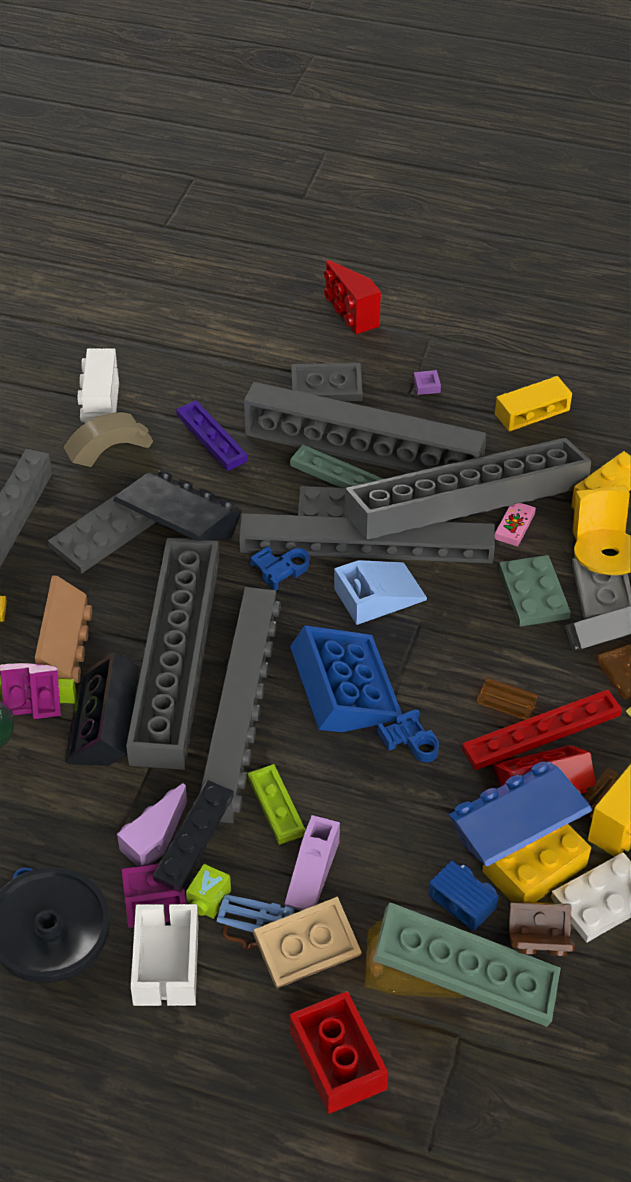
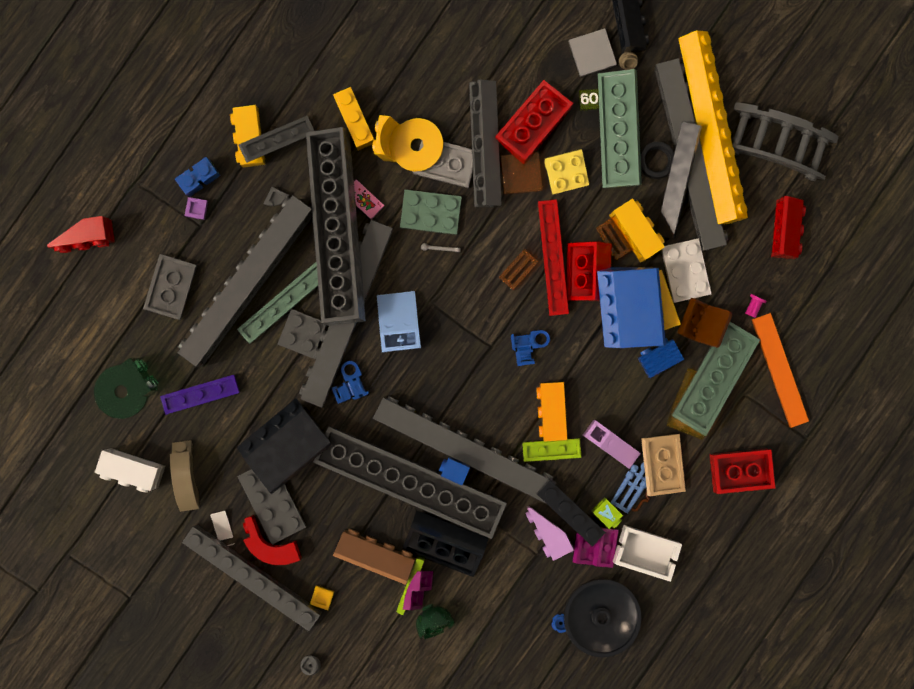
camera: 70 degrees left, 40 degrees up
blue slope [290,626,402,732] -> none
none -> clear green piece [94,358,159,419]
none -> blue piece [175,157,221,197]
none -> white sticker [210,511,235,546]
none -> dark grey plate [238,116,314,163]
none -> red arch [243,515,302,565]
none -> light grey hinge [421,243,461,252]
none -> blue piece [439,456,470,485]
none -> light orange brick [536,382,567,441]
none -> dark pink piece [745,294,767,318]
none -> orange tile [751,313,809,428]

